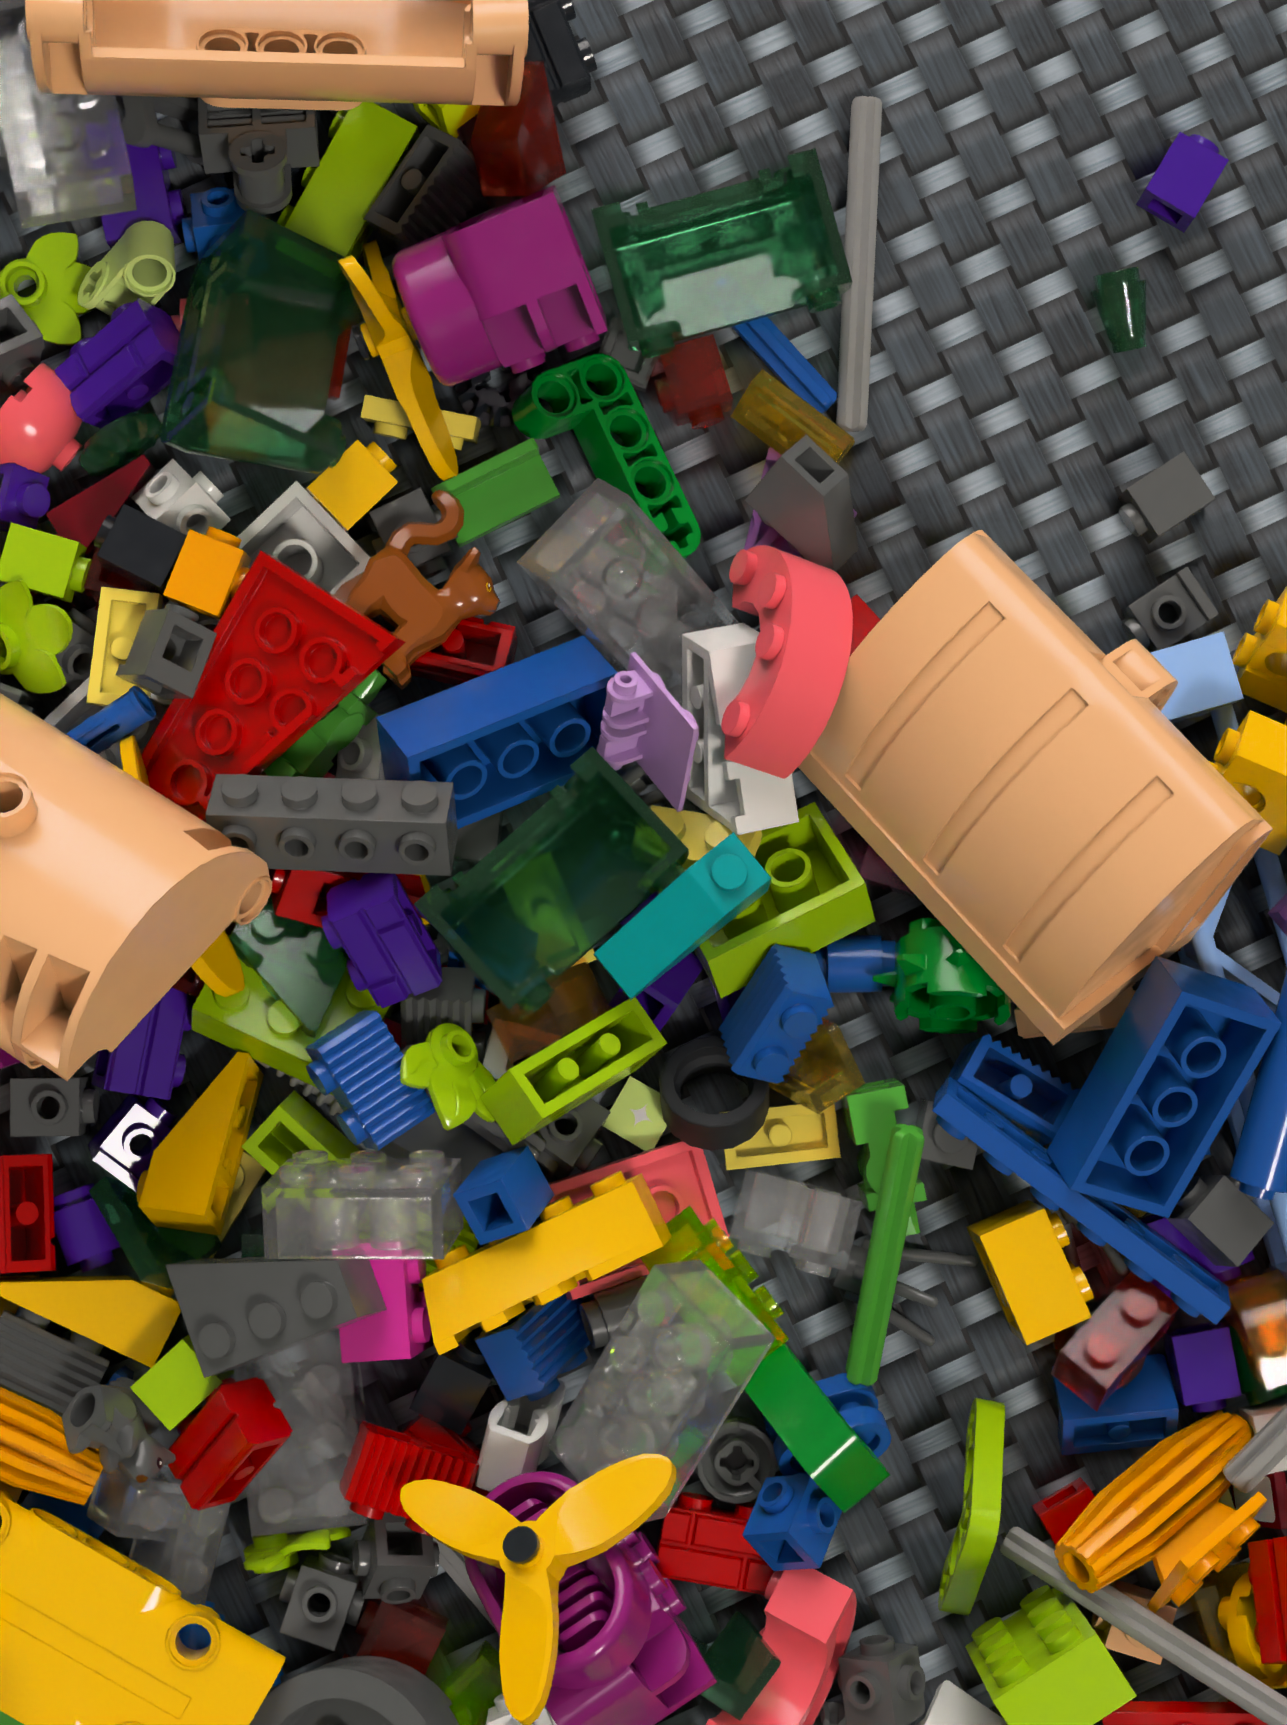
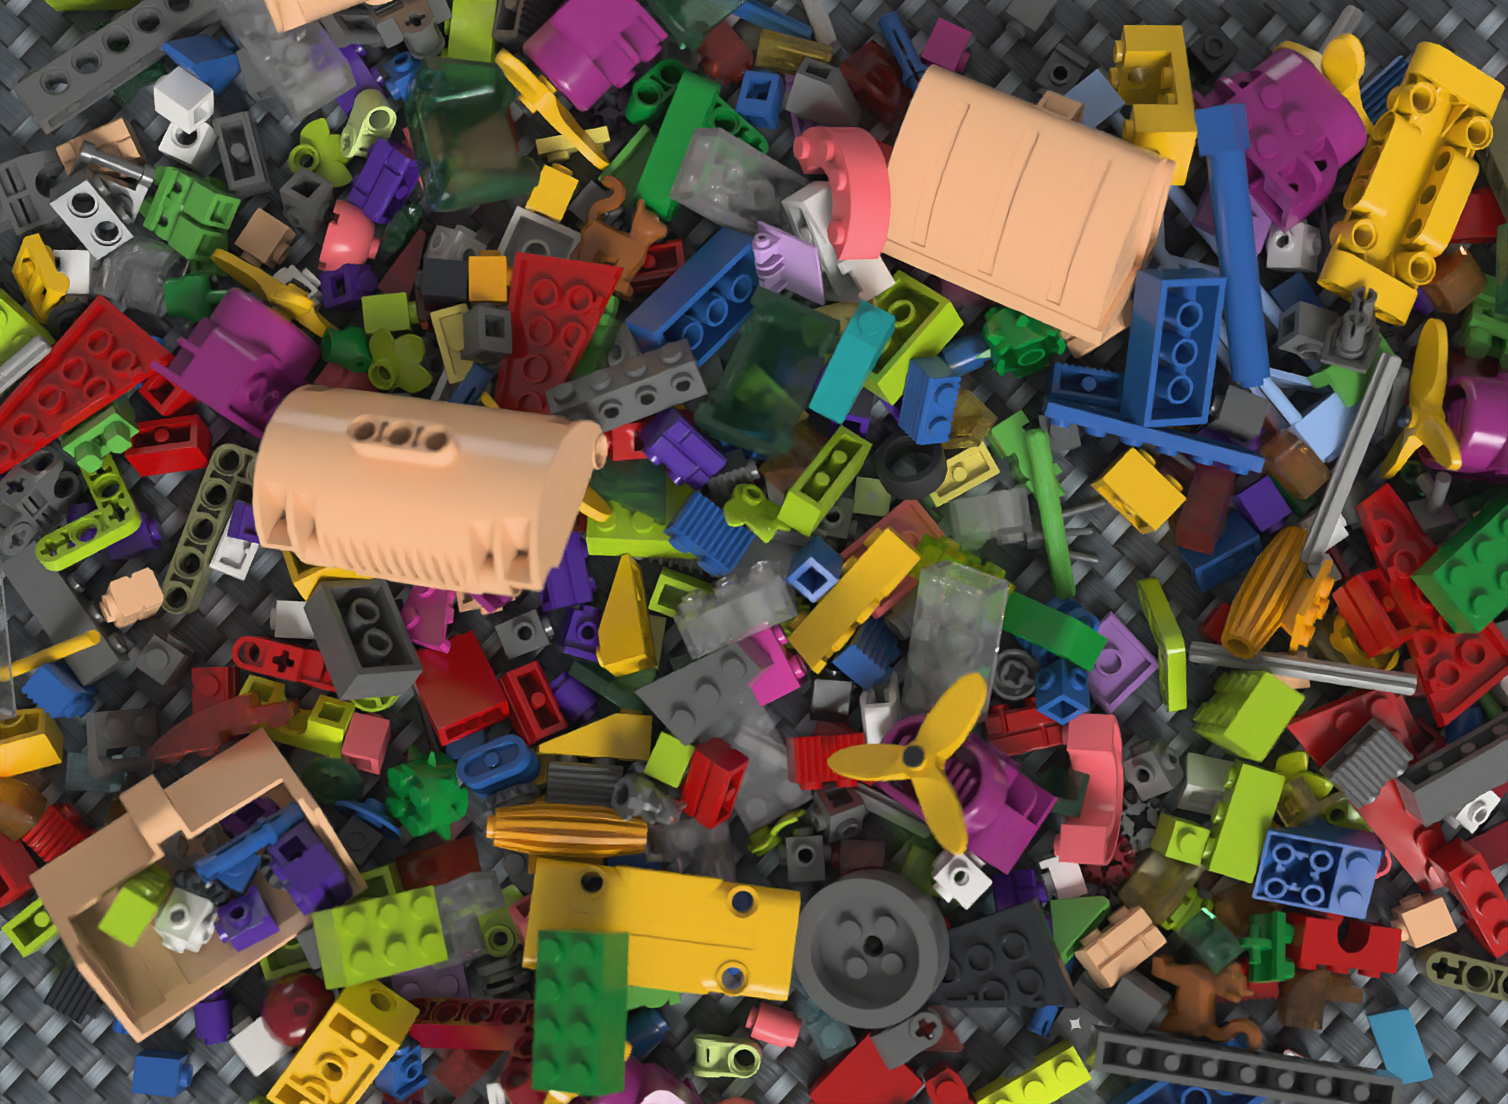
camera: 20 degrees left, 0 degrees up
none -> green beam [633,71,721,223]
none -> blue brick [735,69,786,130]
none -> clear red slope [839,39,920,128]
none -> blue pin [878,12,928,95]
none -> dark pink brick [920,18,972,74]
none -> medium lavender plate [1083,611,1159,715]

